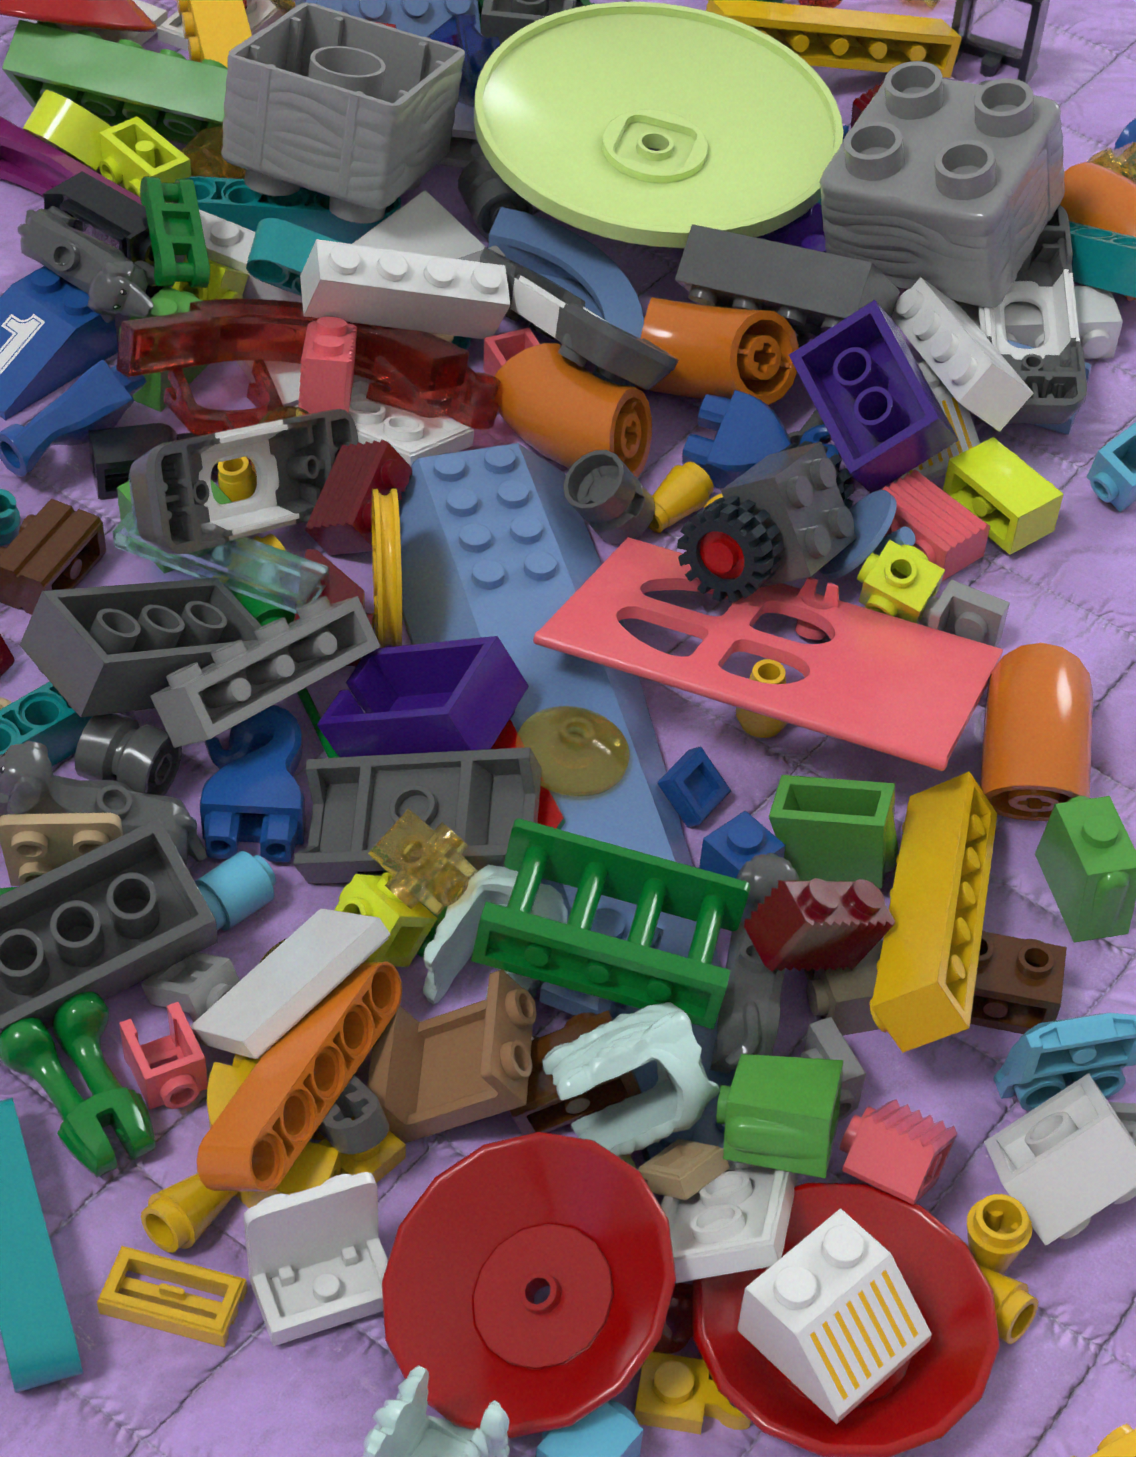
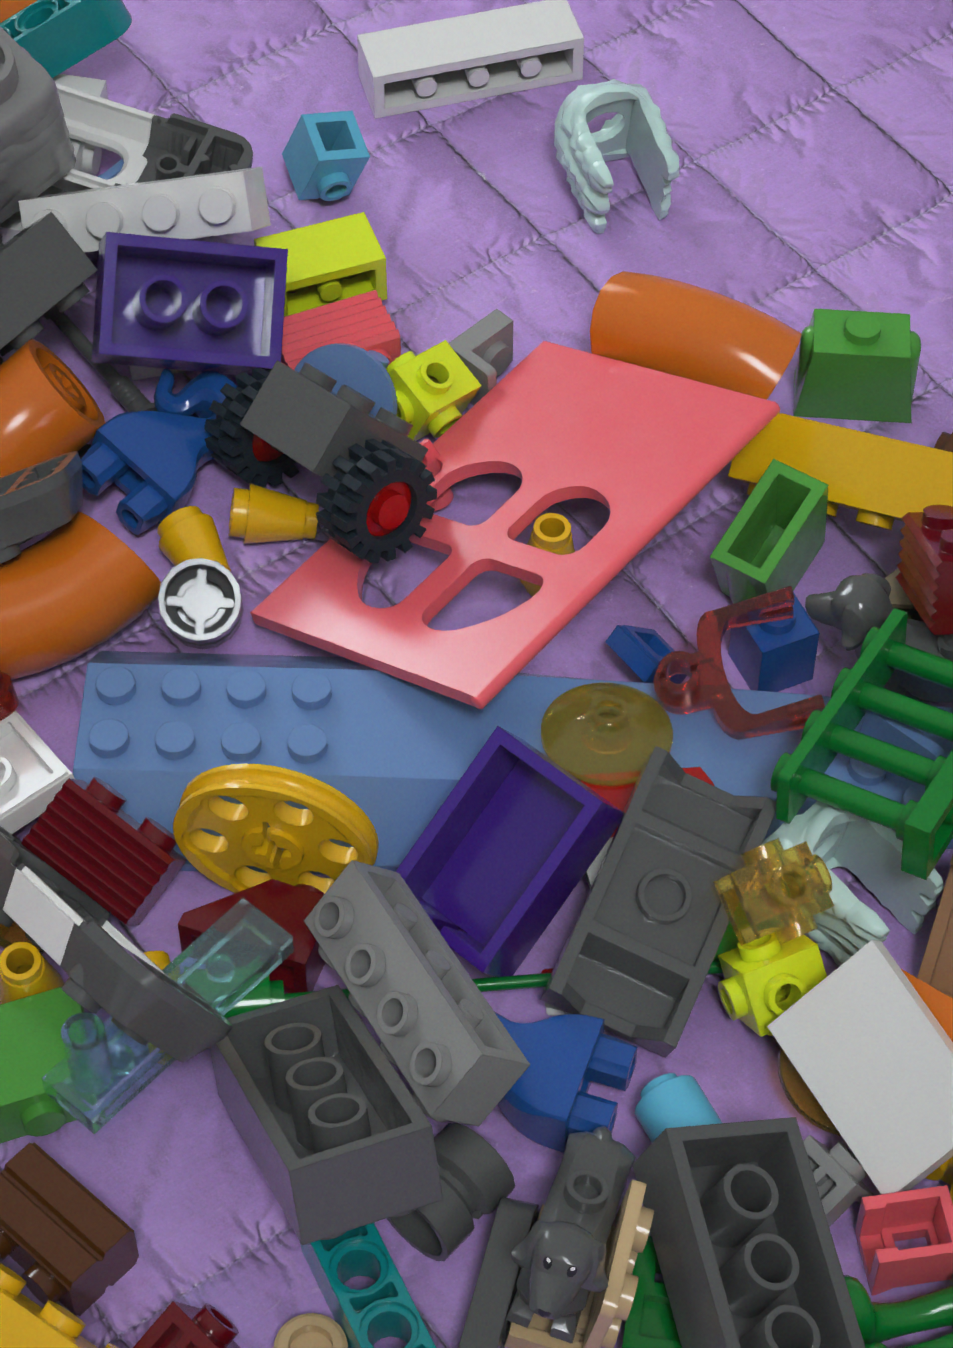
camera: 70 degrees left, 5 degrees up
none -> clear red piece [653,586,825,740]

